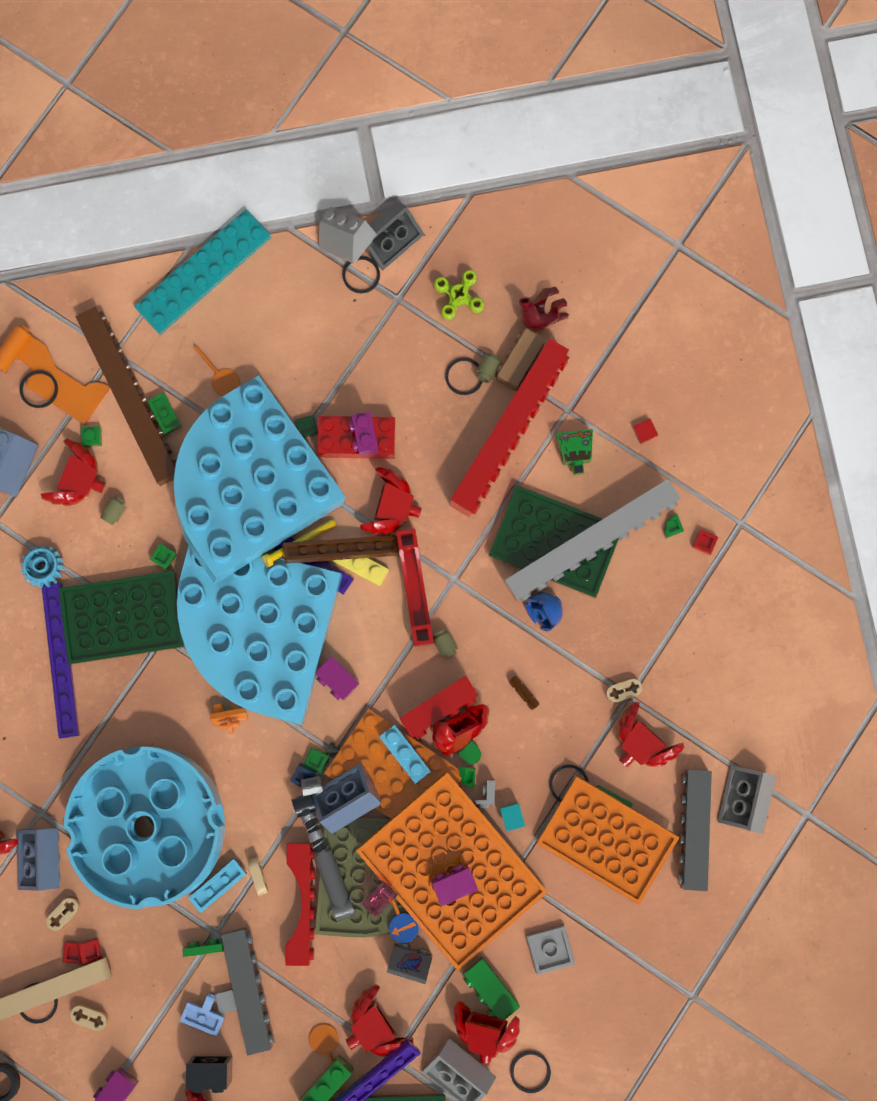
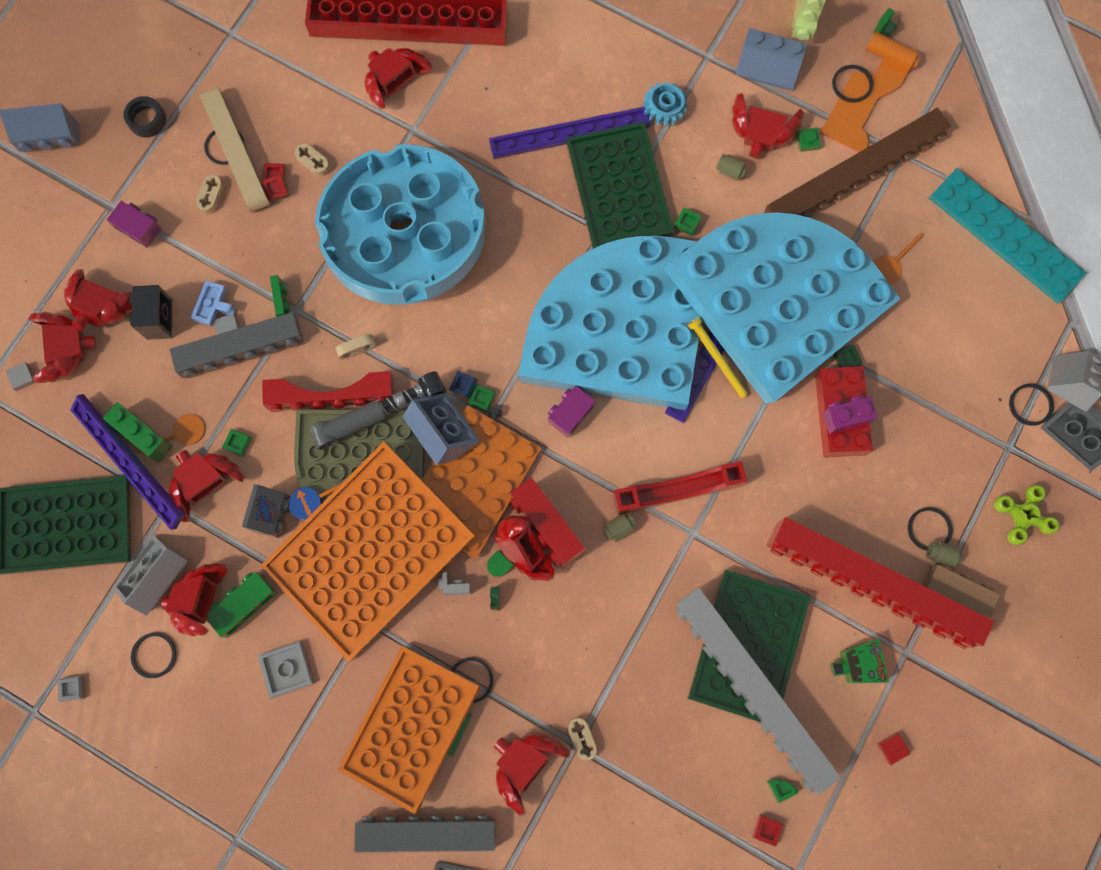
camera: 90 degrees right, 5 degrees down
sand blue slope [16,828,61,891] -> none
green plate [147,393,182,435] -> none
medium azure plate [188,859,247,914] -> none
orange hips [210,702,248,734] -> none
reddish brown plate [282,535,399,564] -> none
light grey tile [301,776,323,796] -> none
light yellow plate [331,558,389,587] -> none
red torso [360,467,422,534] -> none
clear pink plate [361,881,398,918] -> none
medium azure plate [379,725,431,784] -> none
magenta brick [430,864,478,906] -> none
green tile [459,766,476,787] -> none
teal panel [500,803,525,831] -> none
reddish brown axle [509,676,539,710] -> none
dark red piece [519,286,569,330] -> none
blue cylinder [525,592,563,631] -> none
none -> green tile [222,428,252,457]
none -> dark green tile [490,587,500,611]

